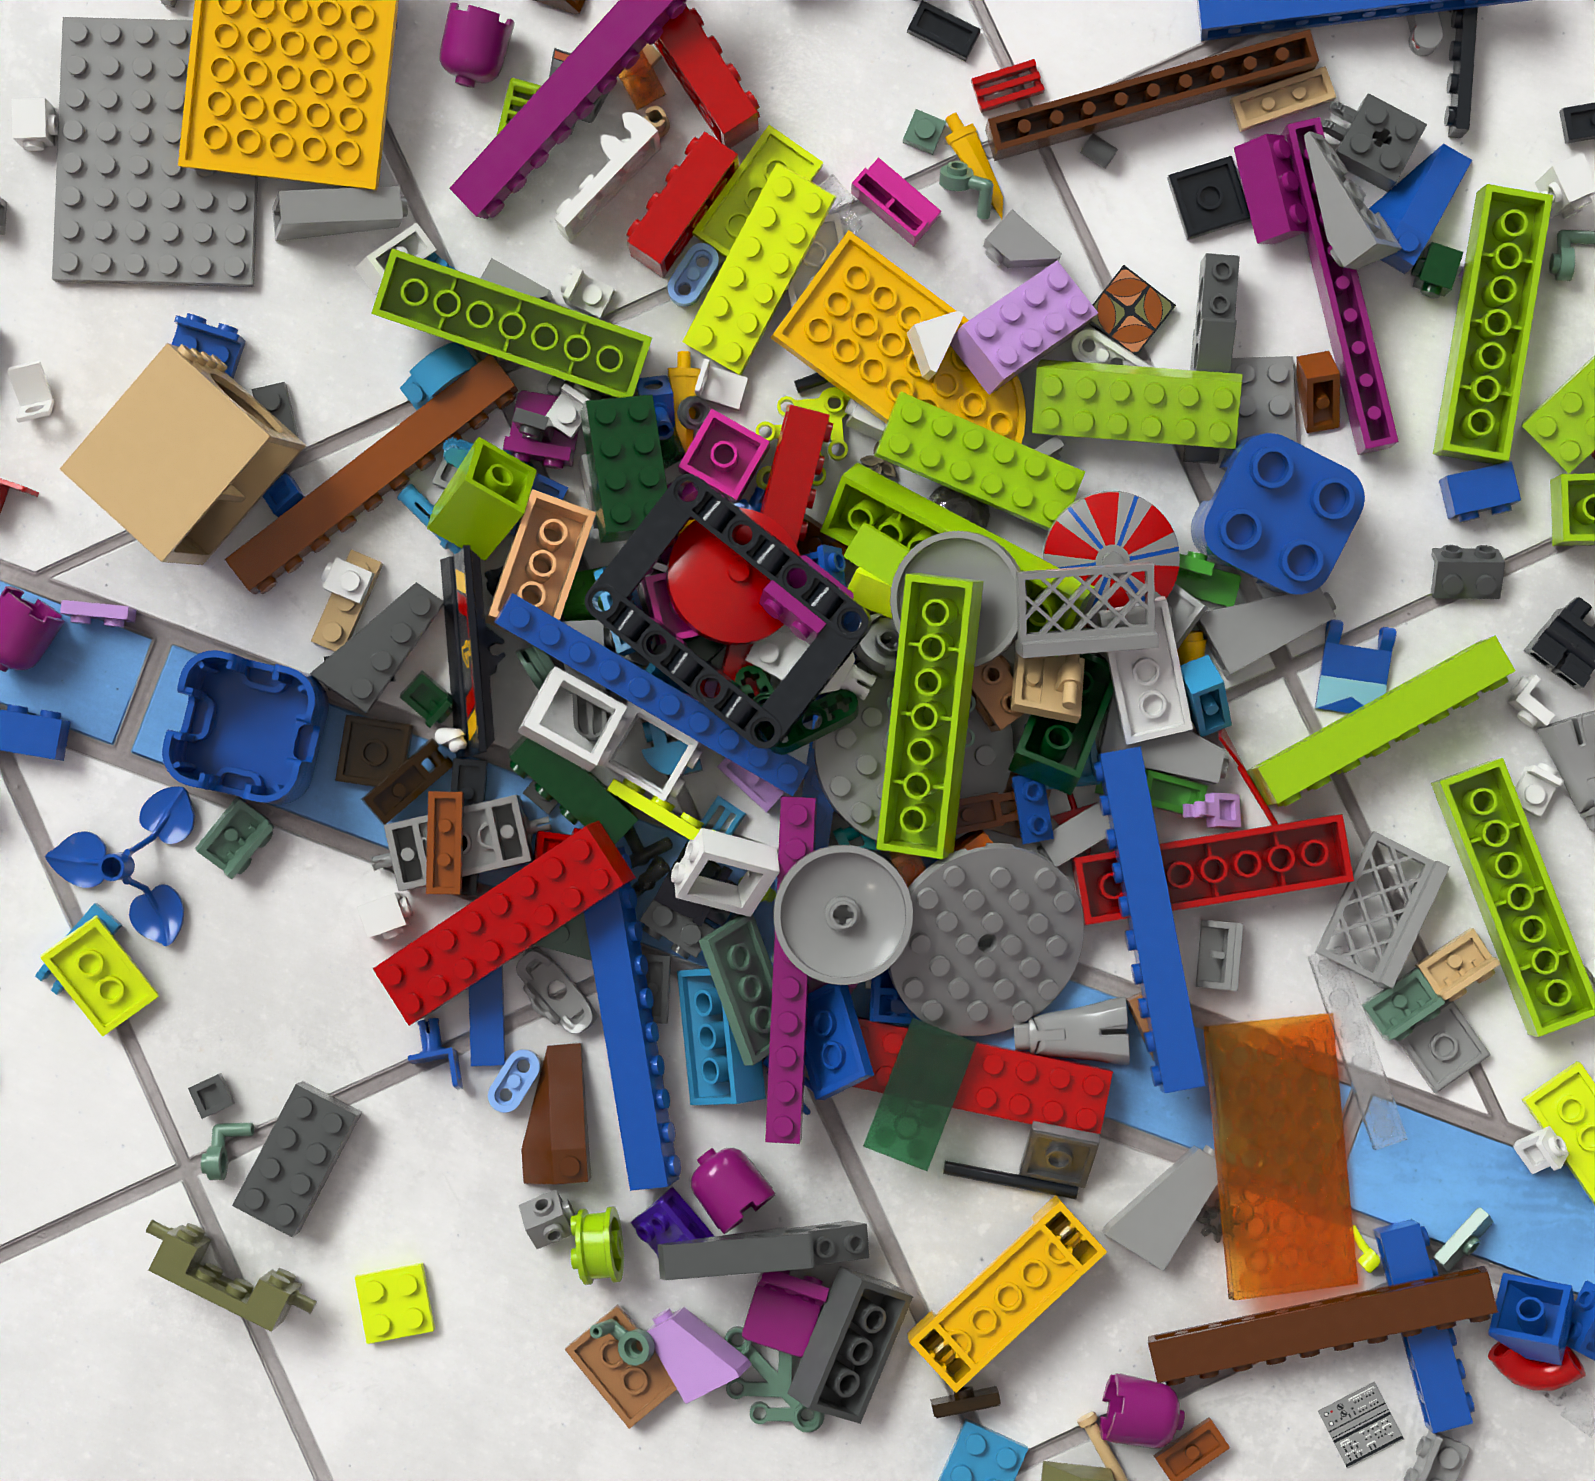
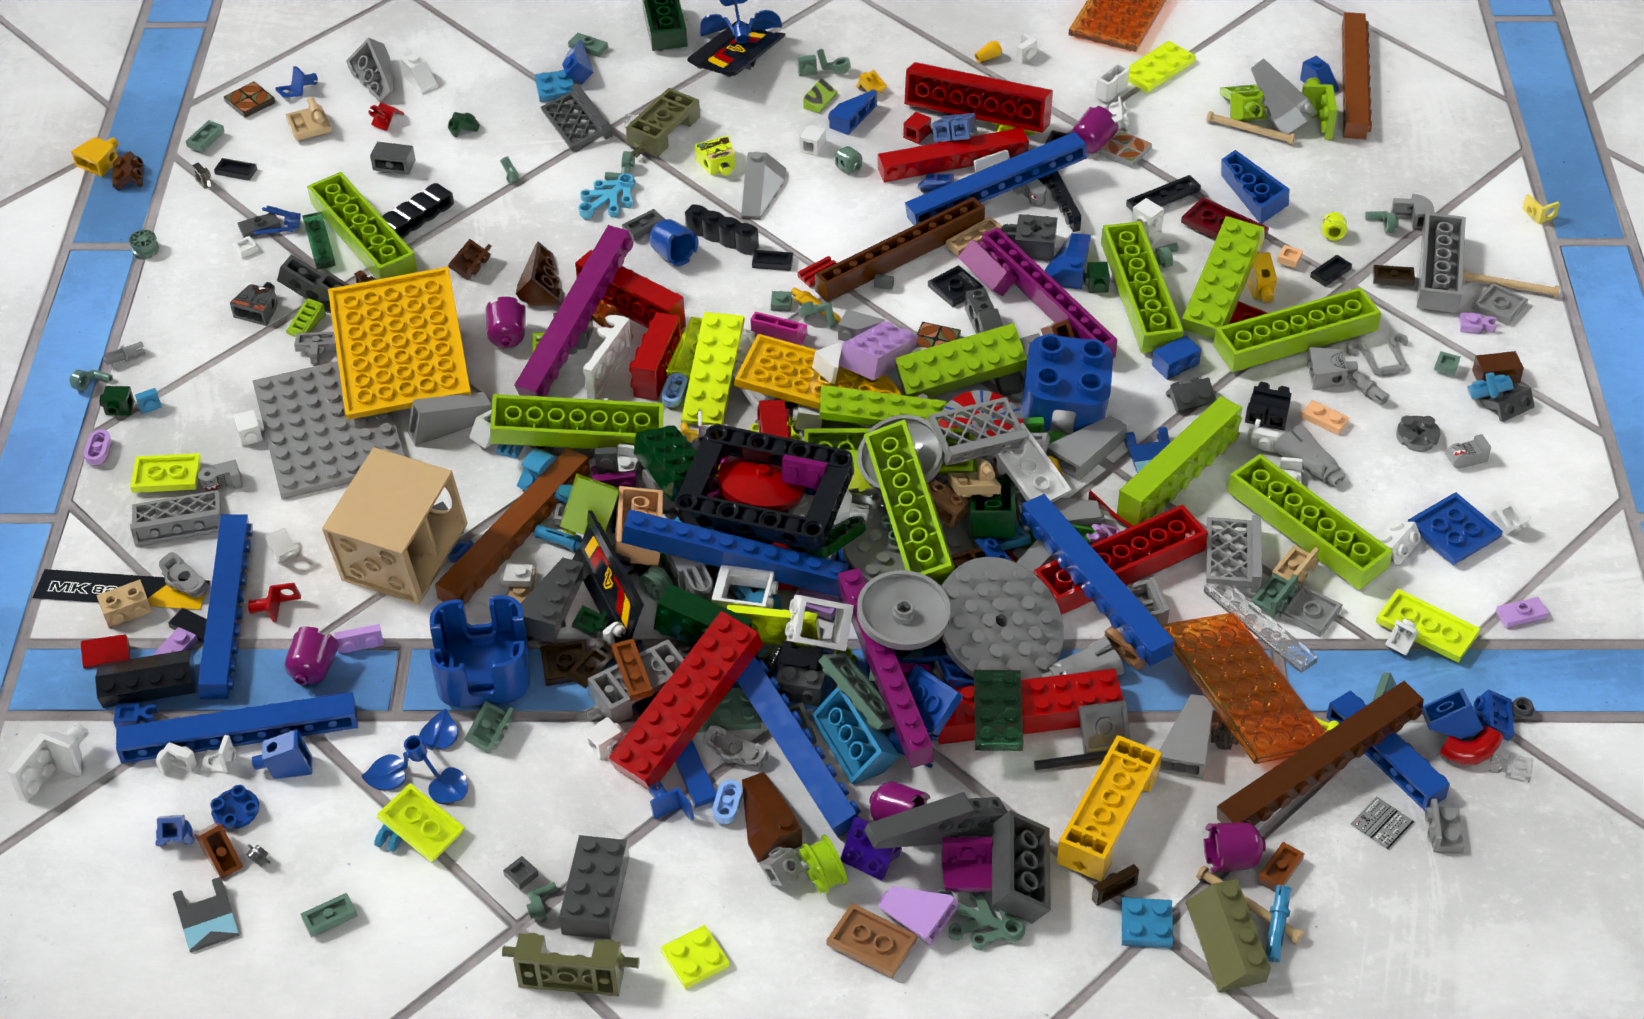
camera: 20 degrees left, 40 degrees down
white window [517,666,628,772] -> none
sand green plate [590,1319,655,1366] -> none
dark azure brick [1180,655,1232,737] -> none
light grey wedge [1304,131,1402,270] -> none

